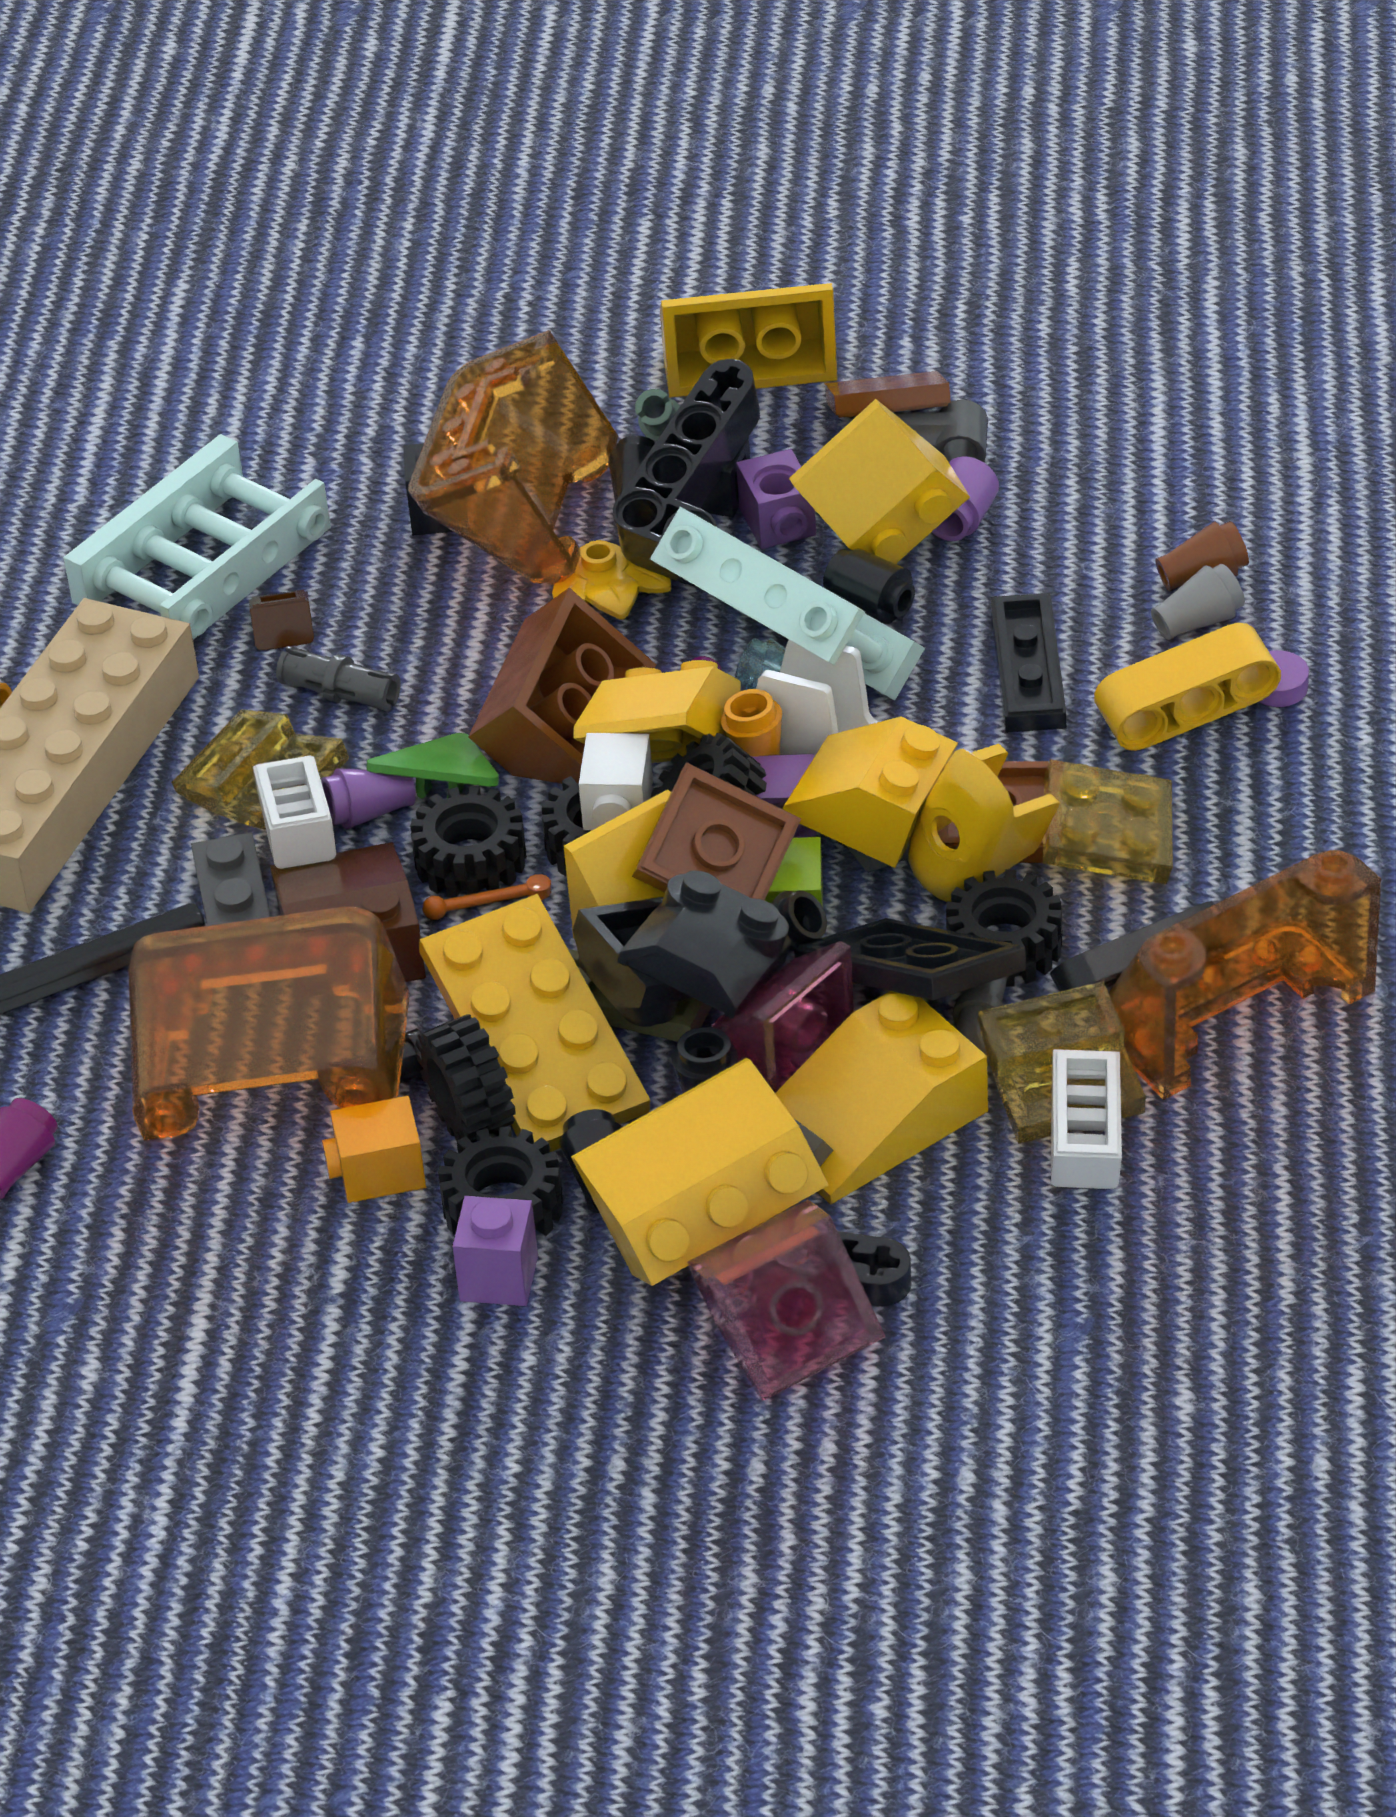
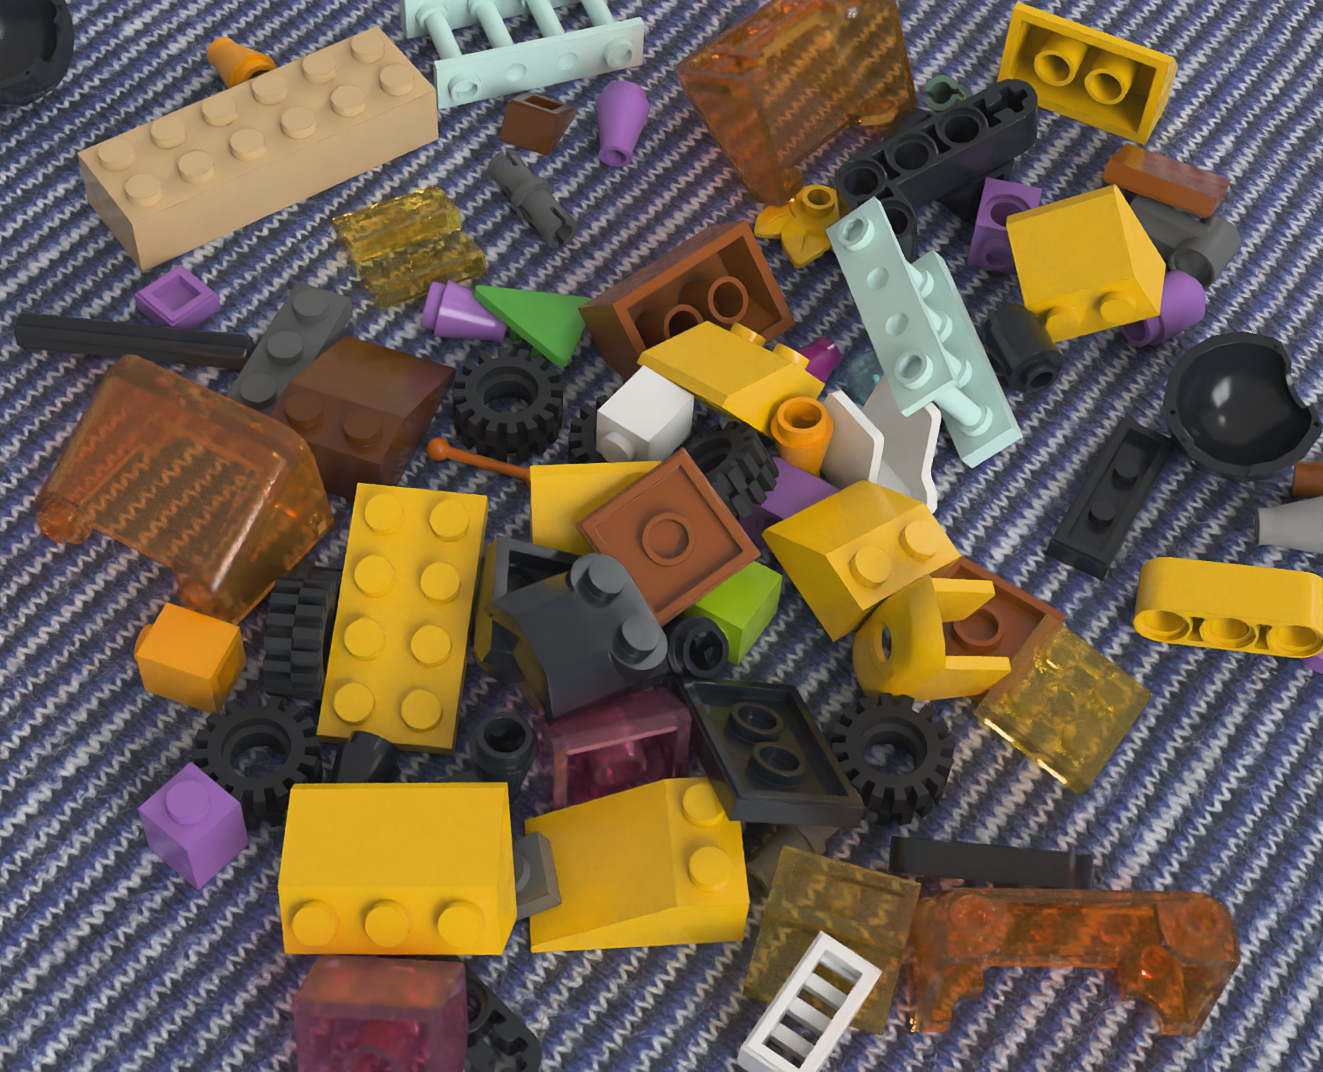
camera: 25 degrees right, 10 degrees up
white slope [253,755,336,869] -> none
none -> medium lavender tile [134,264,221,329]
none -> medium lavender cone [596,81,650,167]
none -> black cylinder [1163,331,1323,483]

